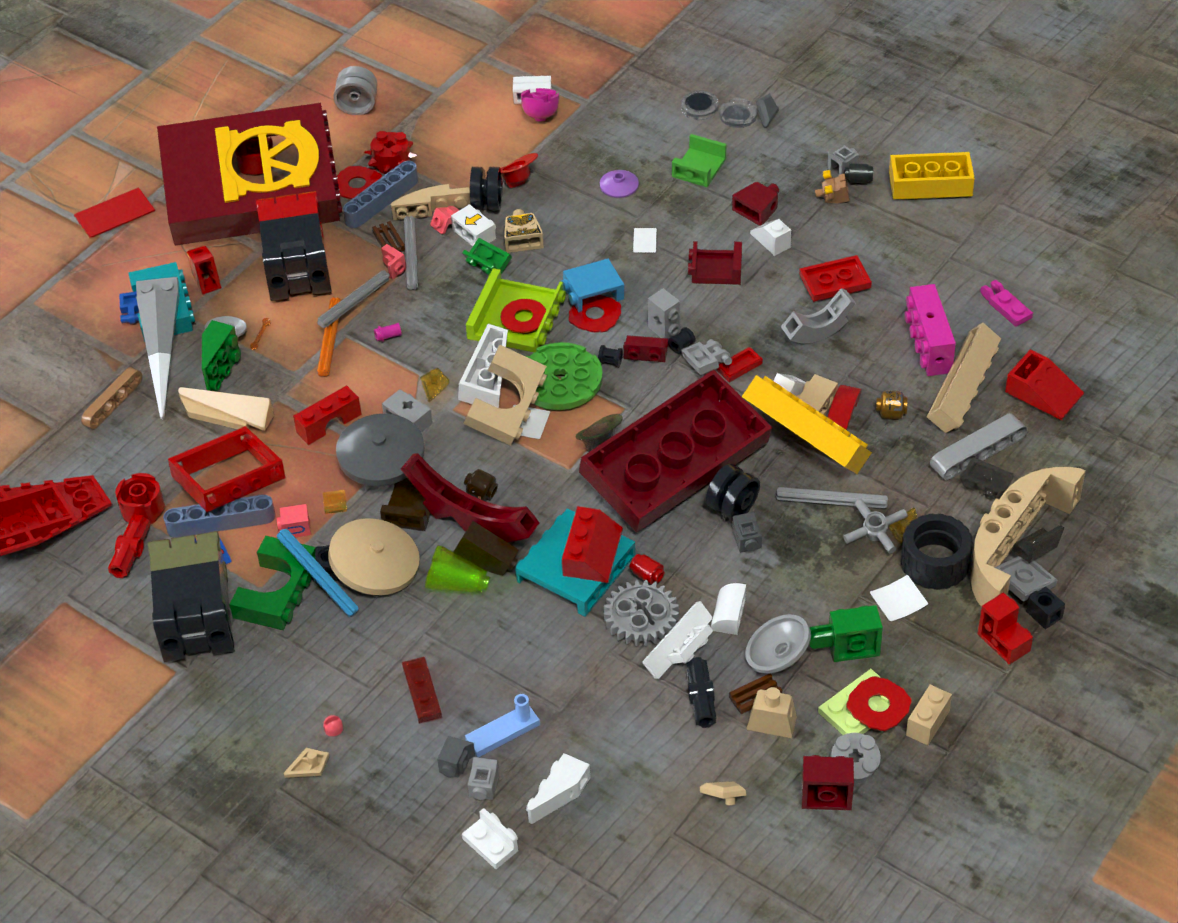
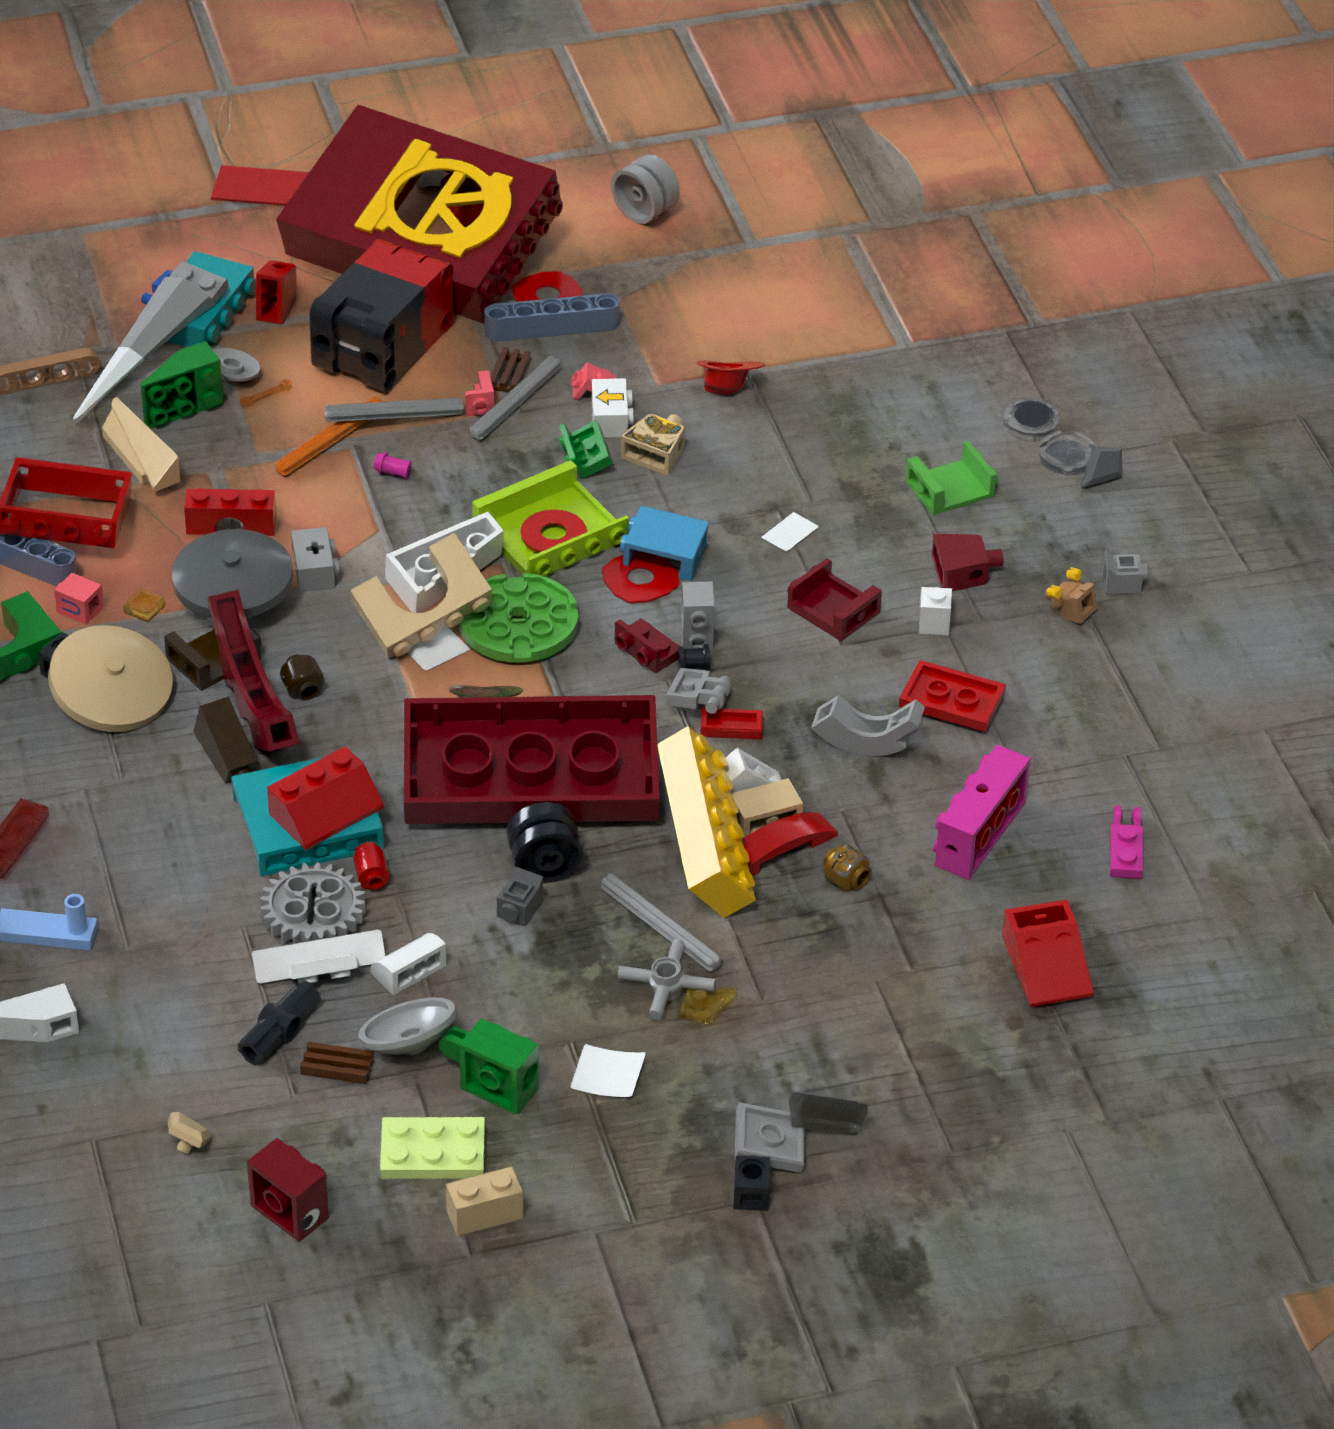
camera: 35 degrees right, 5 degrees down
dark azure axle [277,529,359,617] -> none
red brick [364,131,417,174] -> none
tan slope [391,184,471,220] -> none
clear yellow piece [420,368,450,402] -> none
clear neon green cone [425,545,490,593] -> none
black wheel [470,167,503,210] -> none
white brick [513,76,552,104] -> none
dark pink cylinder [521,88,559,121] -> none
black bush [598,345,623,367] -> none
medium lavender dish [600,170,639,198] -> none
tan torso [747,687,797,738] -> none
light grey plate [830,733,881,782] -> none
pearl dark grey brick [845,163,873,183] -> none
red piece [846,676,912,731] -> none
yellow brick [889,152,975,199] -> none
black tyre [901,513,973,590] -> none
tan brick [927,323,1001,433] -> none
light grey beam [930,413,1028,480] -> none
clear smoke bracket [959,457,1014,499] -> none
tan slope [970,467,1085,607] -> none
red brick [978,592,1033,665] -> none

